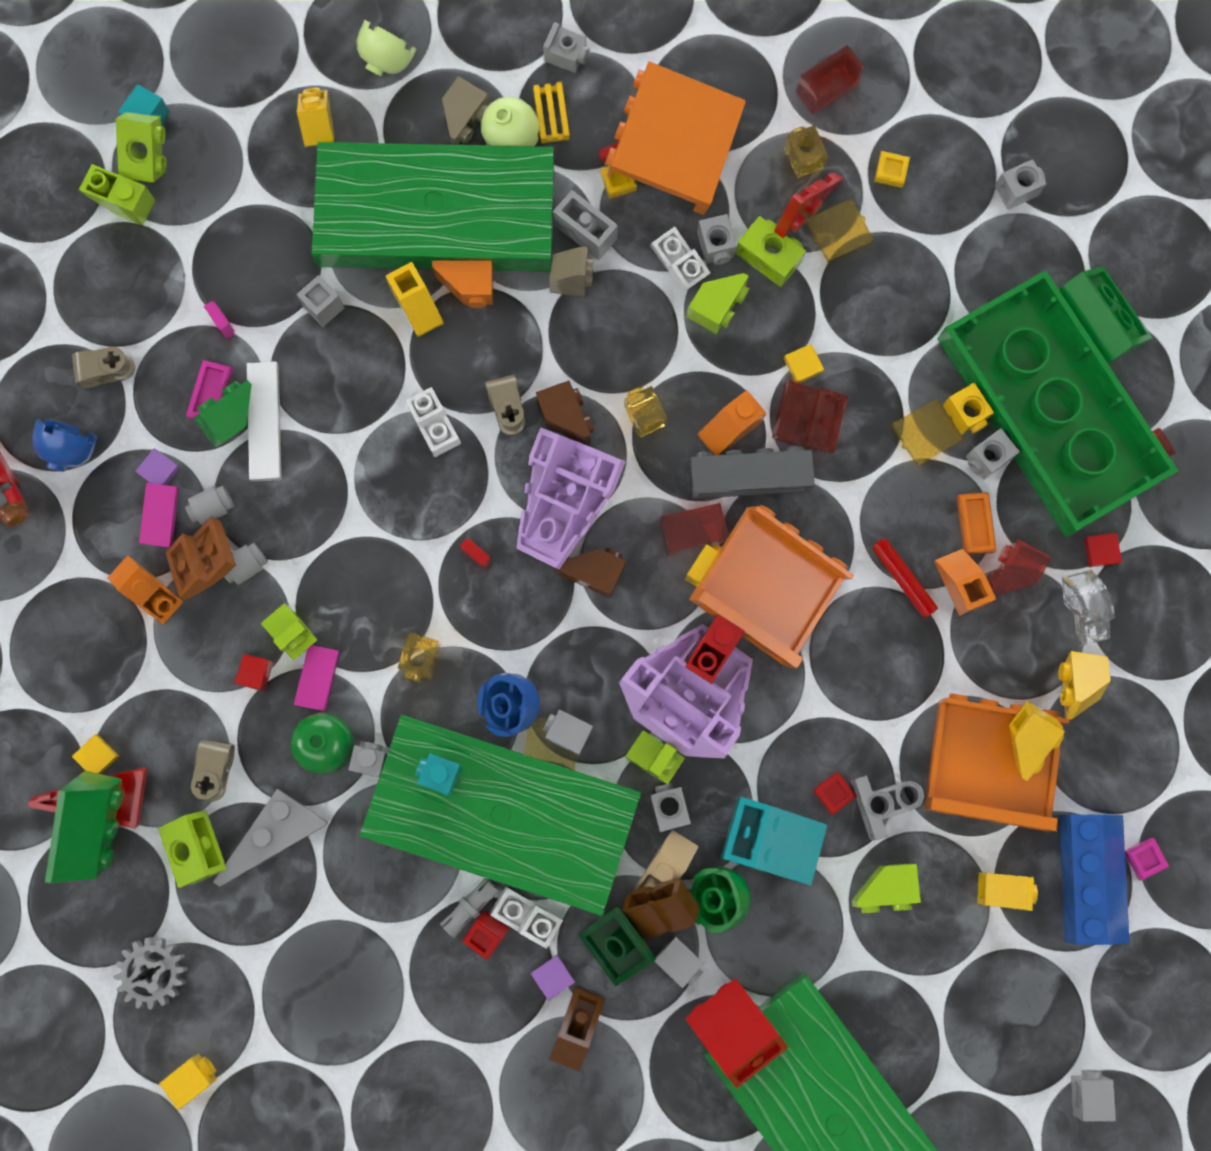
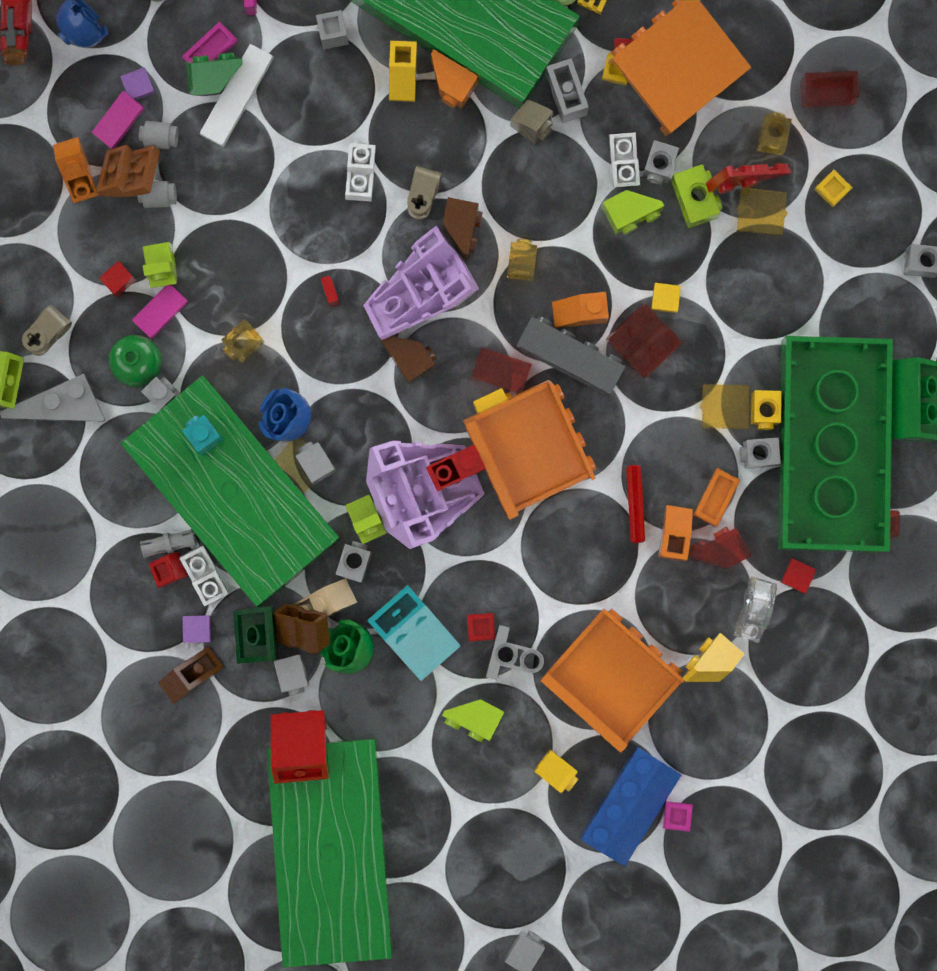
camera: 35 degrees right, 5 degrees up
yellow slope [1009,701,1065,781] -> none

